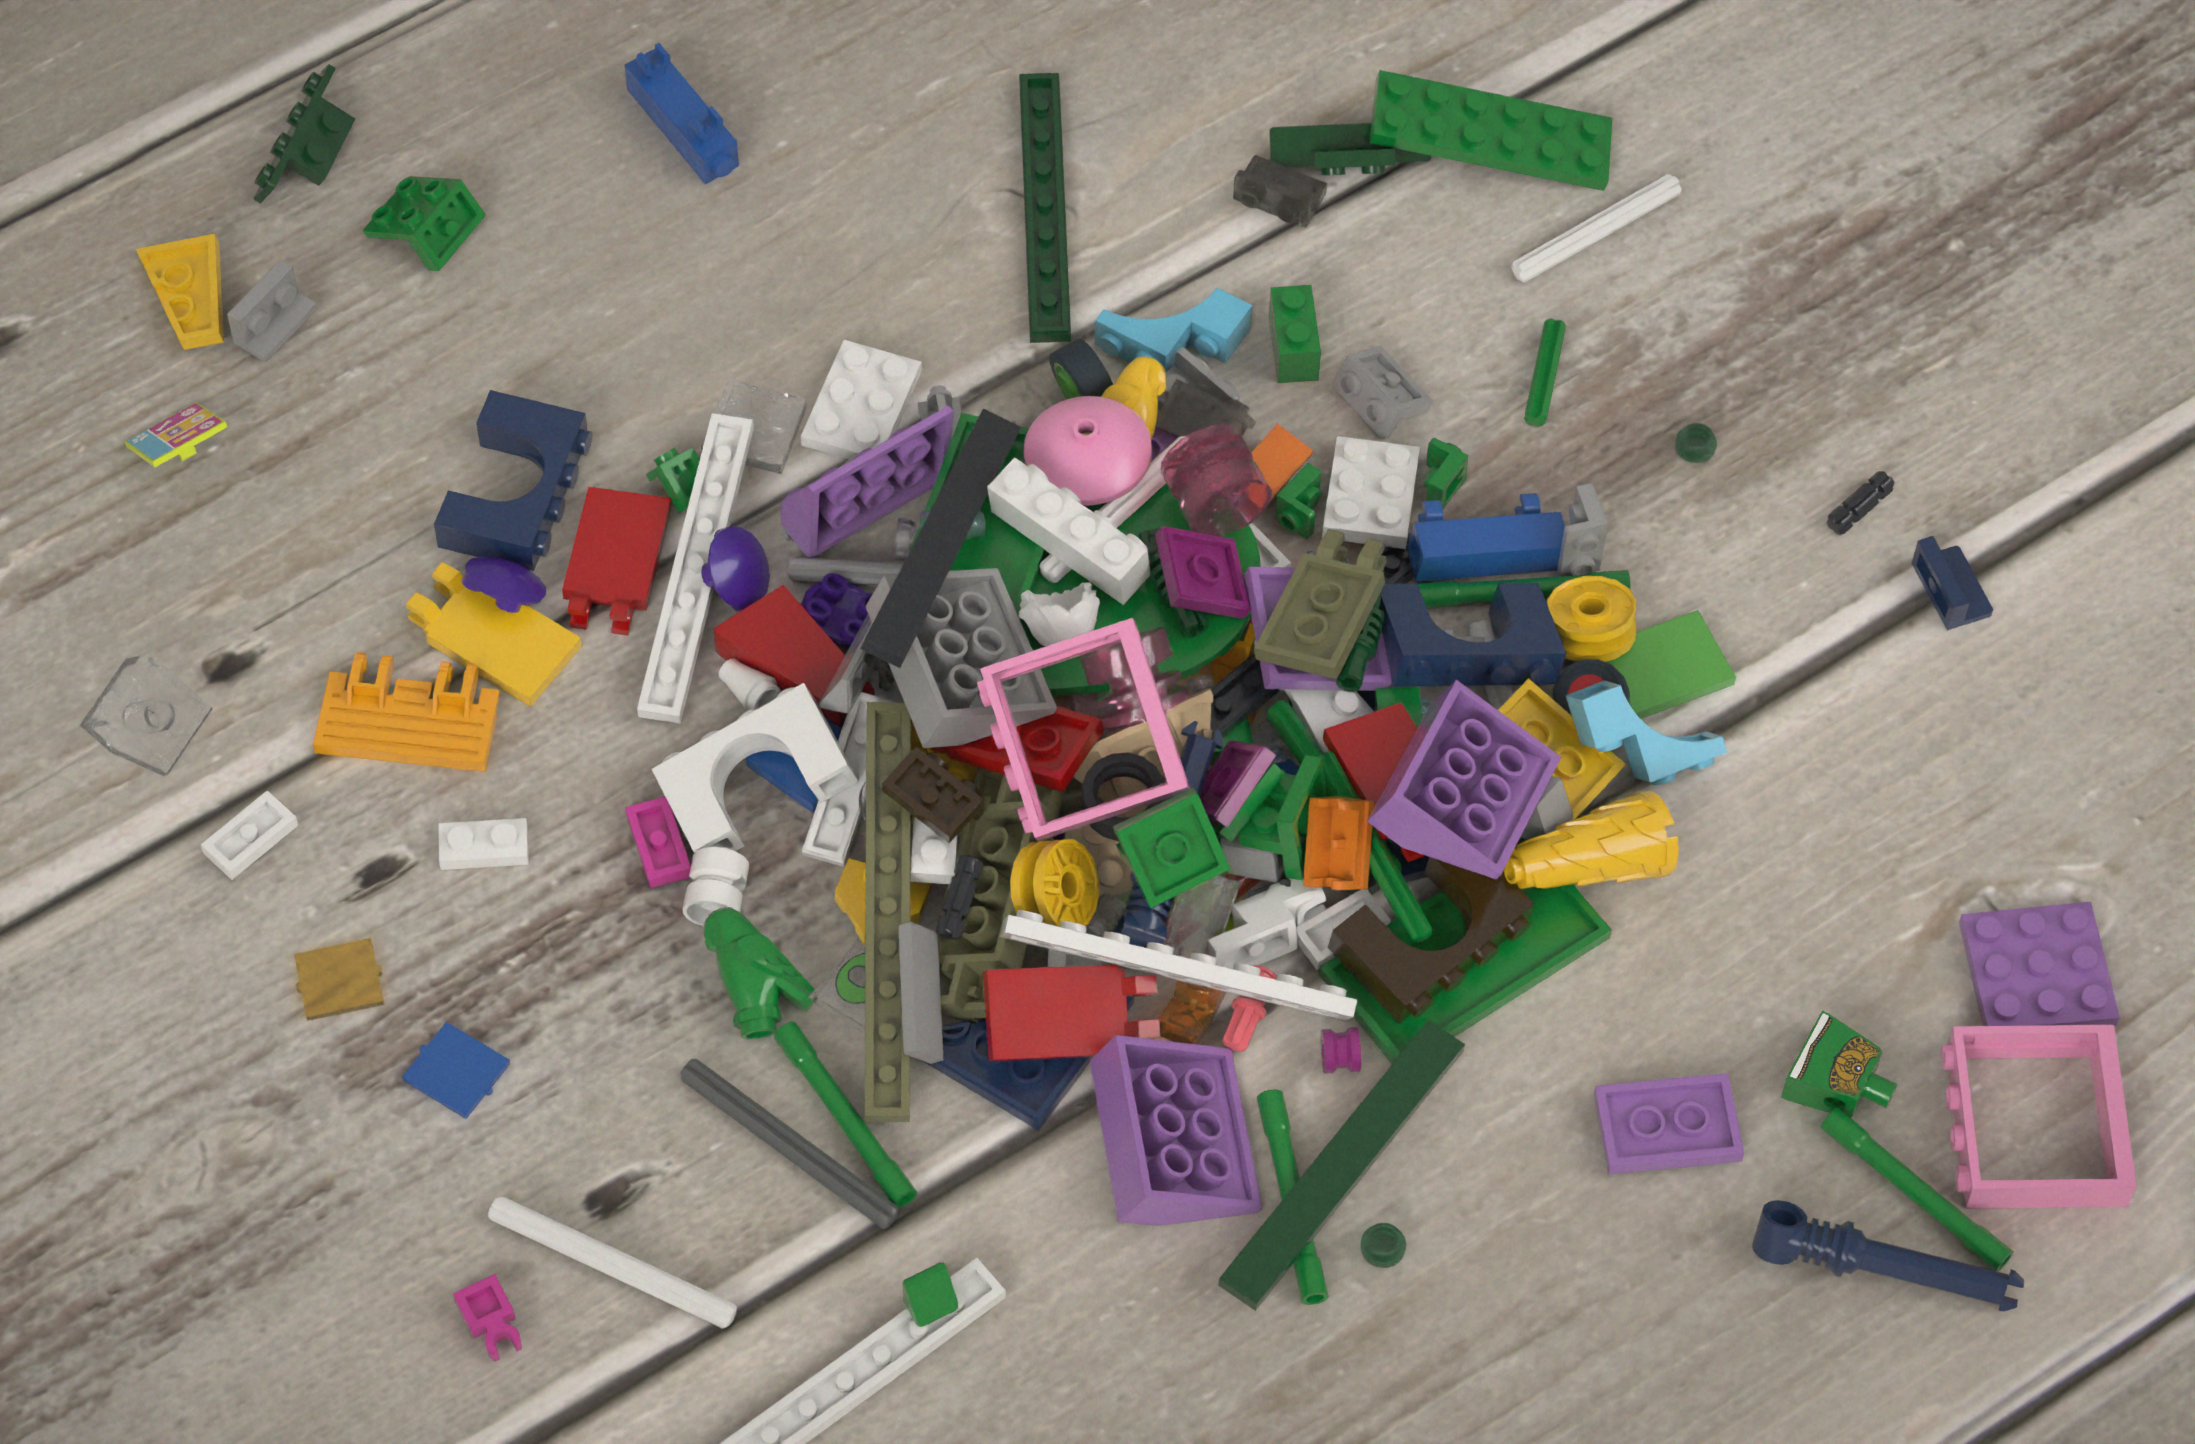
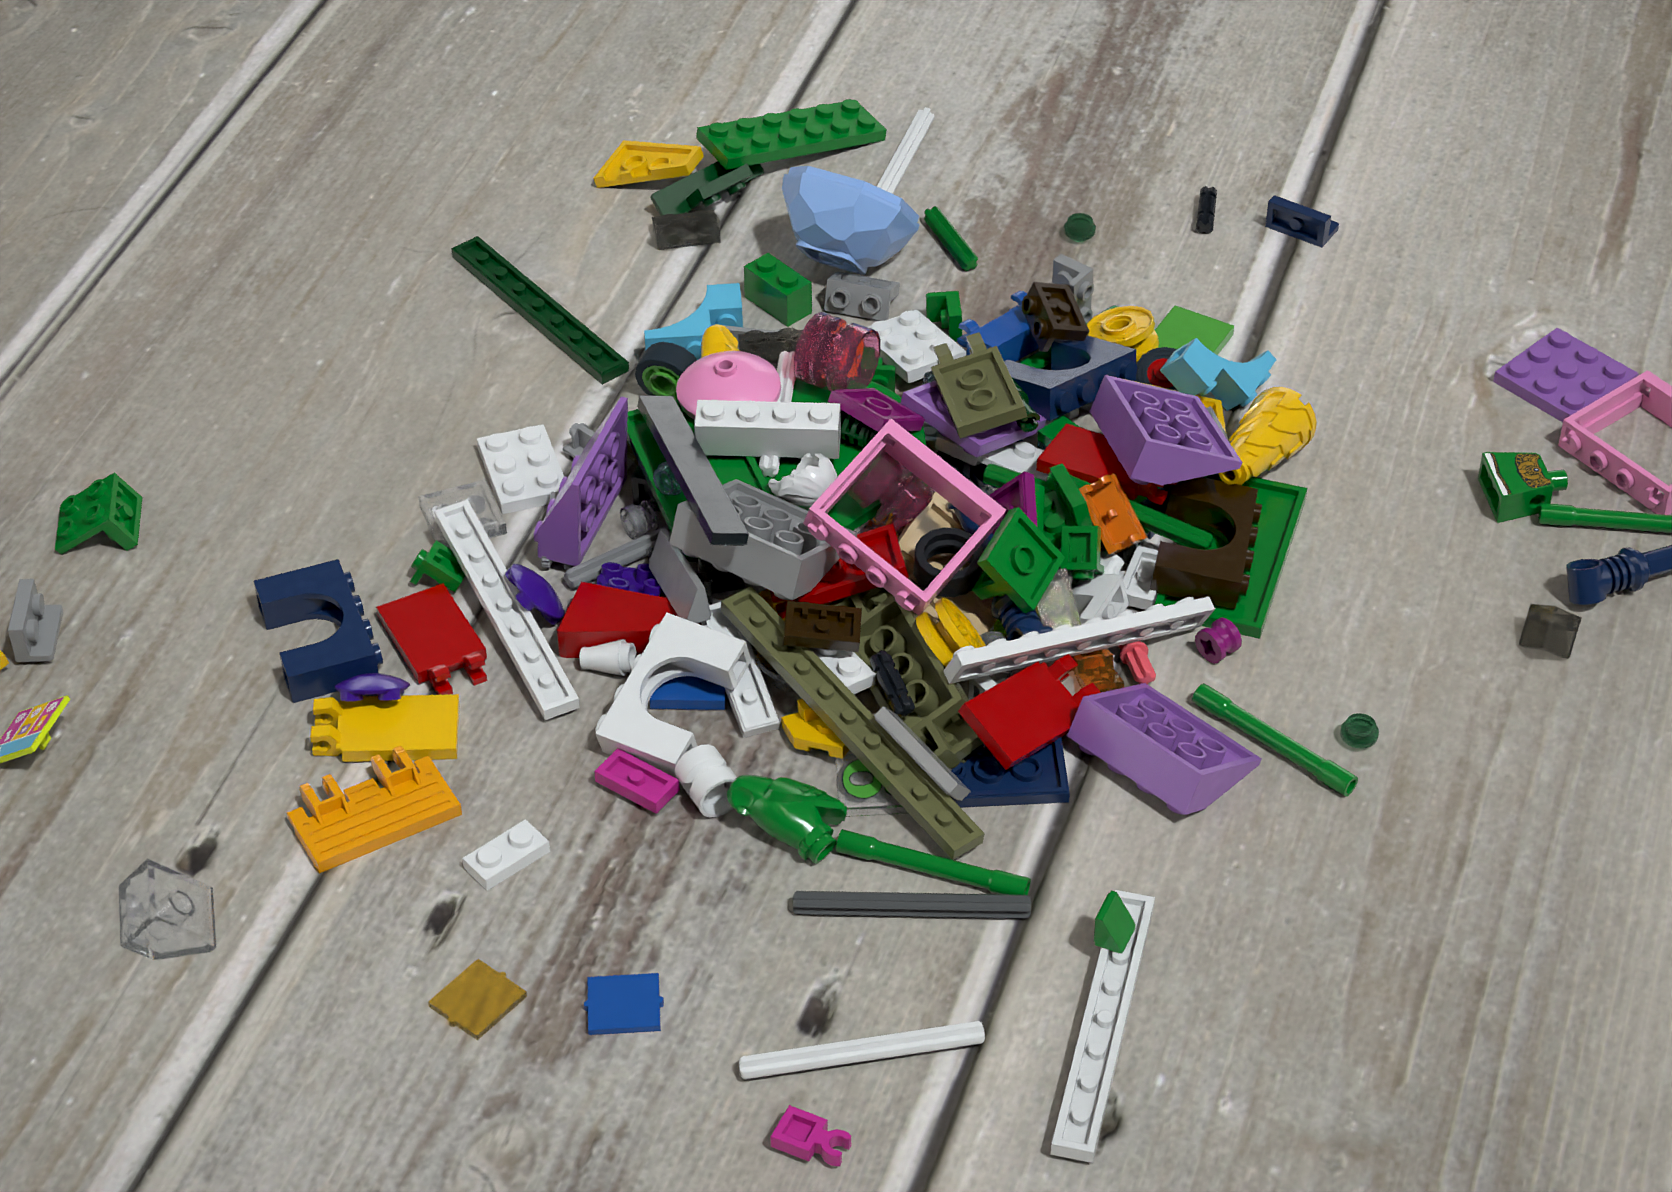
camera: 35 degrees left, 15 degrees down
white plate [201,791,298,880] -> none
blue brick [624,43,739,184] -> none
dark green tile [1218,1020,1465,1311] -> none
medium lavender plate [1594,1073,1744,1175] -> none
none -> yellow wing [593,140,704,188]
none -> light blue rock [782,166,920,275]
none -> dark brown bracket [1021,282,1090,352]
none -> green bracket [1061,526,1104,580]
none -> clear smoke panel [1519,604,1582,659]

